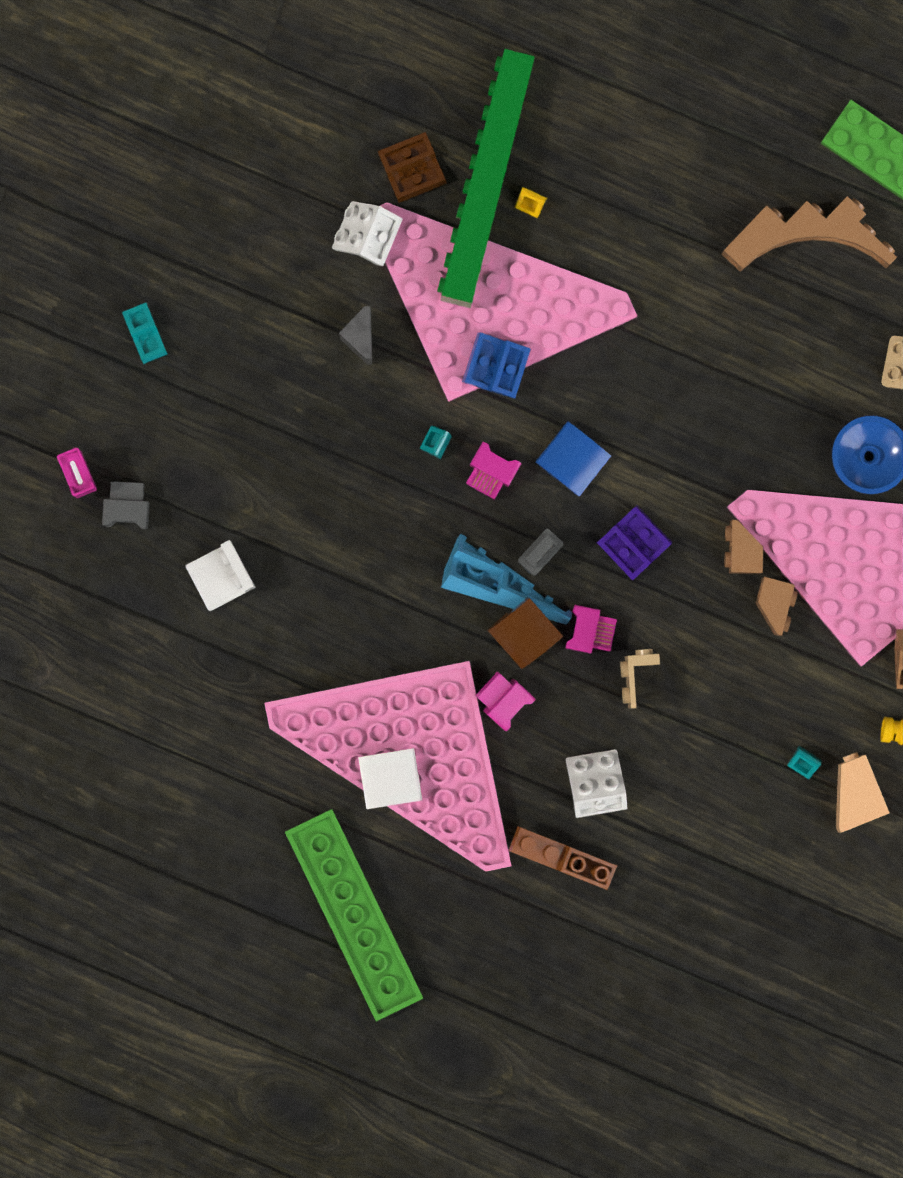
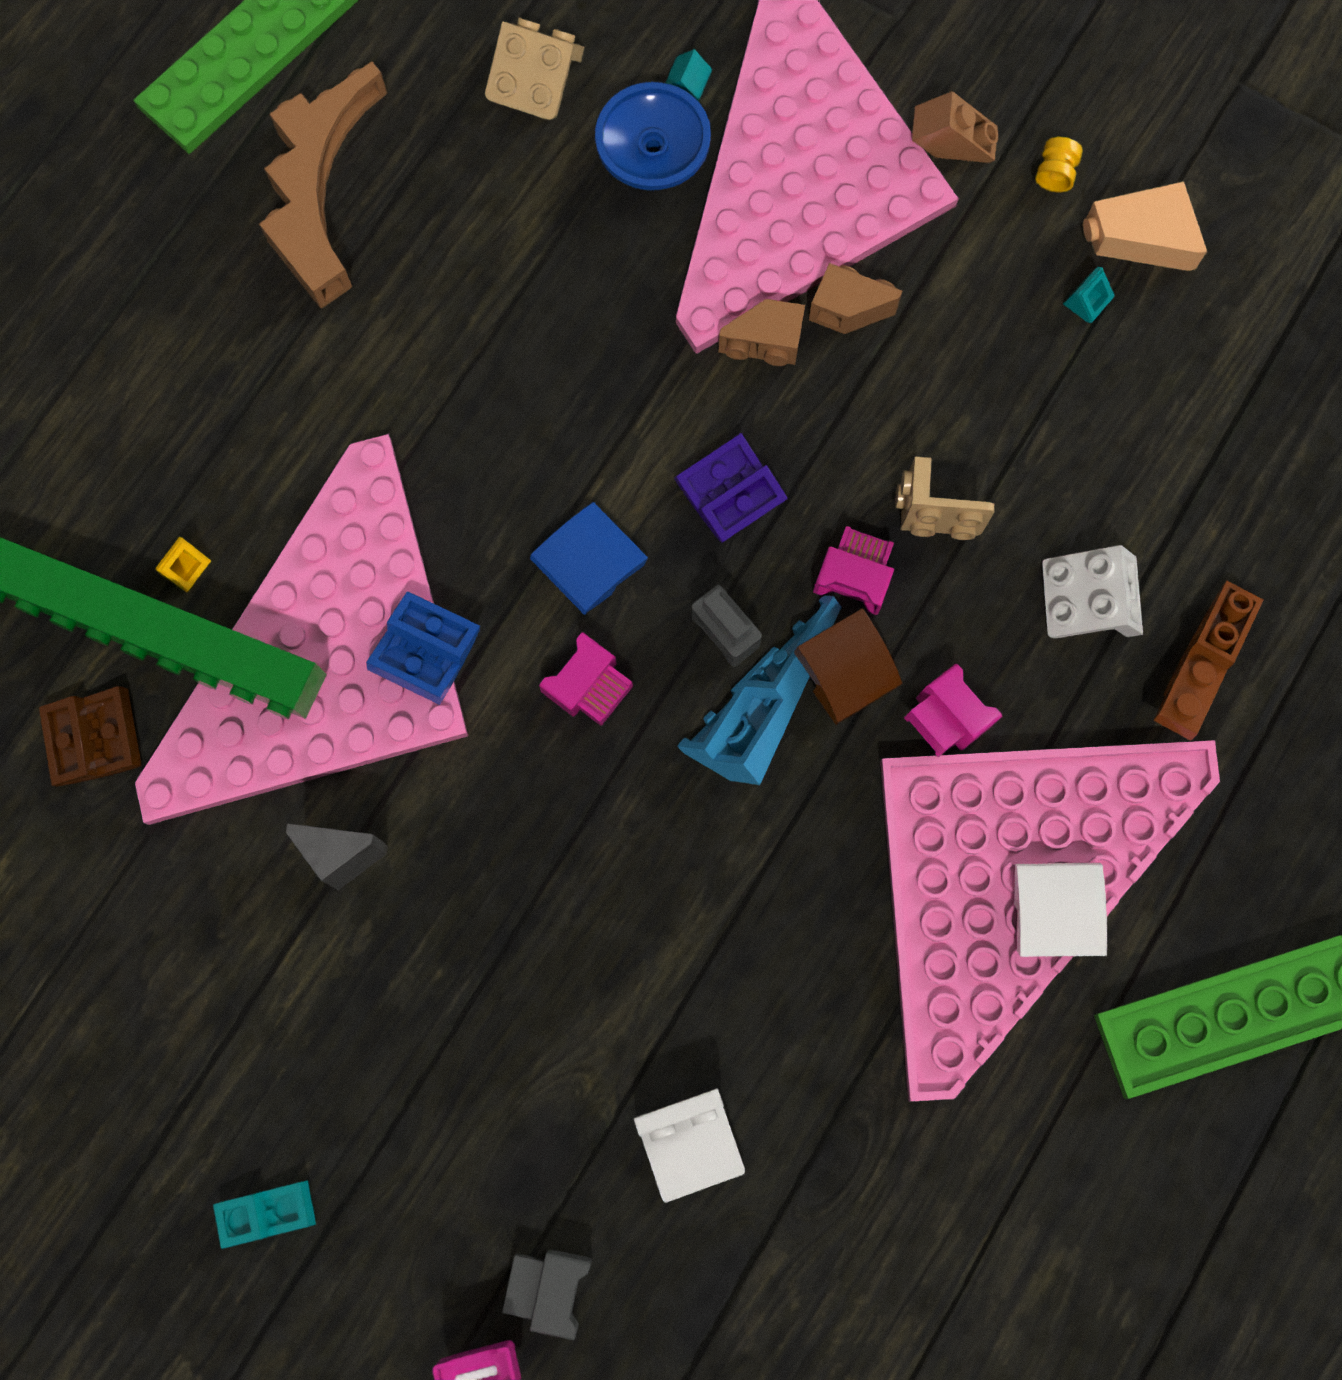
camera: 75 degrees left, 10 degrees down
white bracket [332,201,403,266] -> none
teal slope [420,426,452,459] -> none

